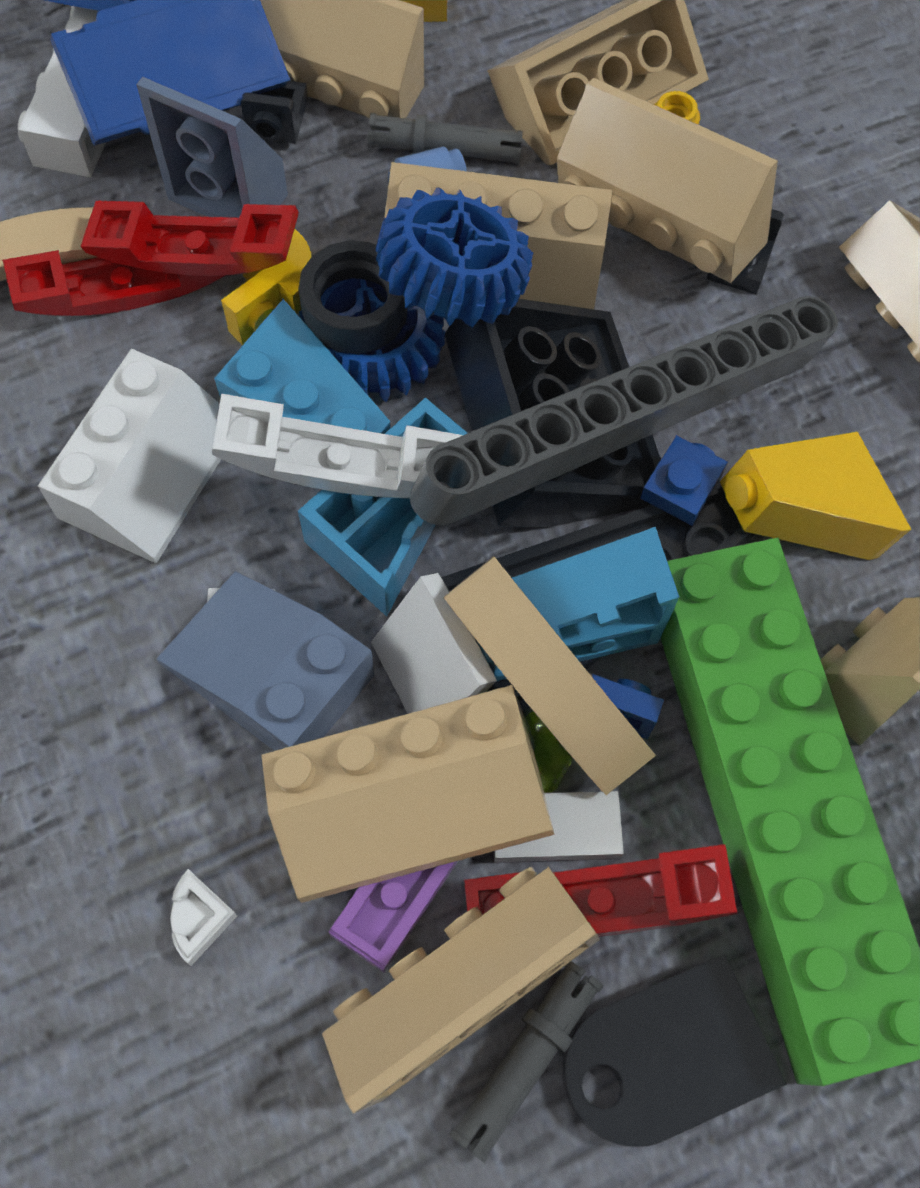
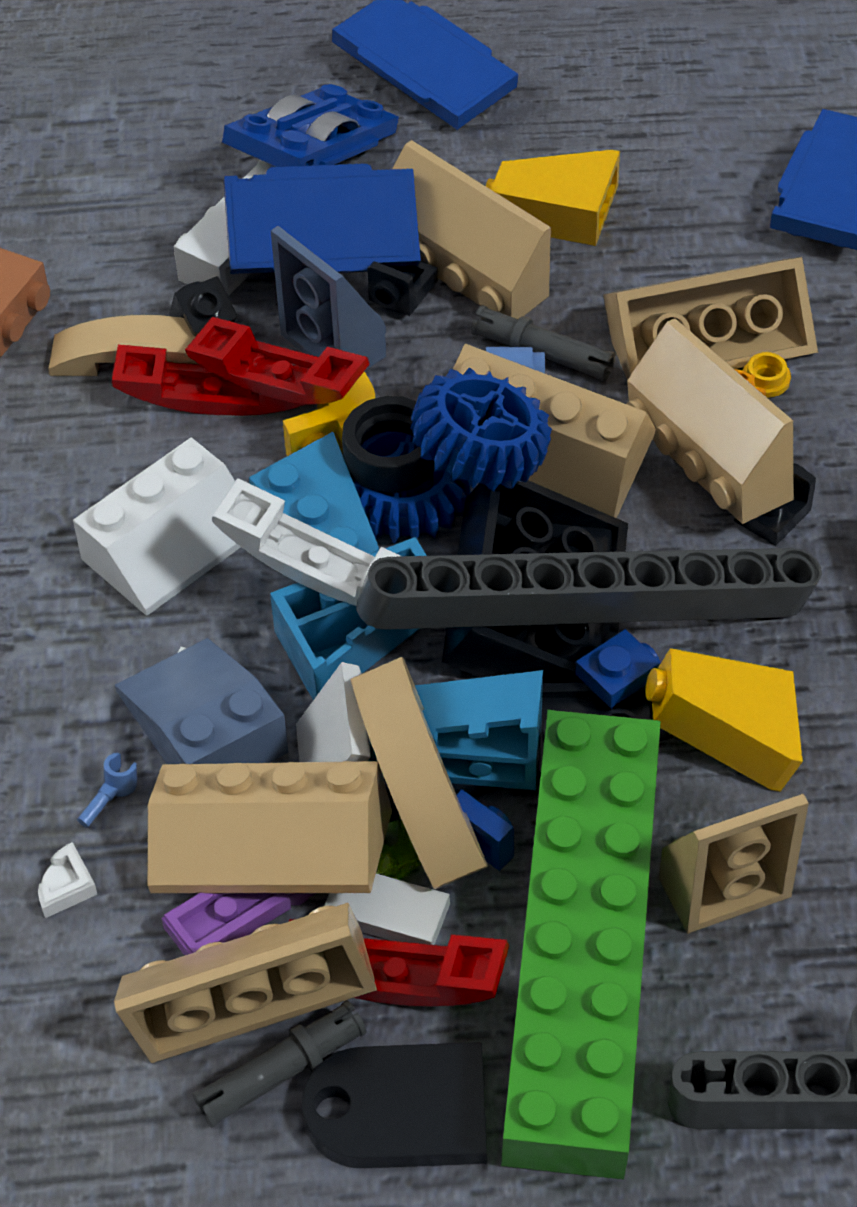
camera: 25 degrees right, 15 degrees down
none -> medium blue hand [77,753,137,828]
none -> black bracket [169,276,237,337]

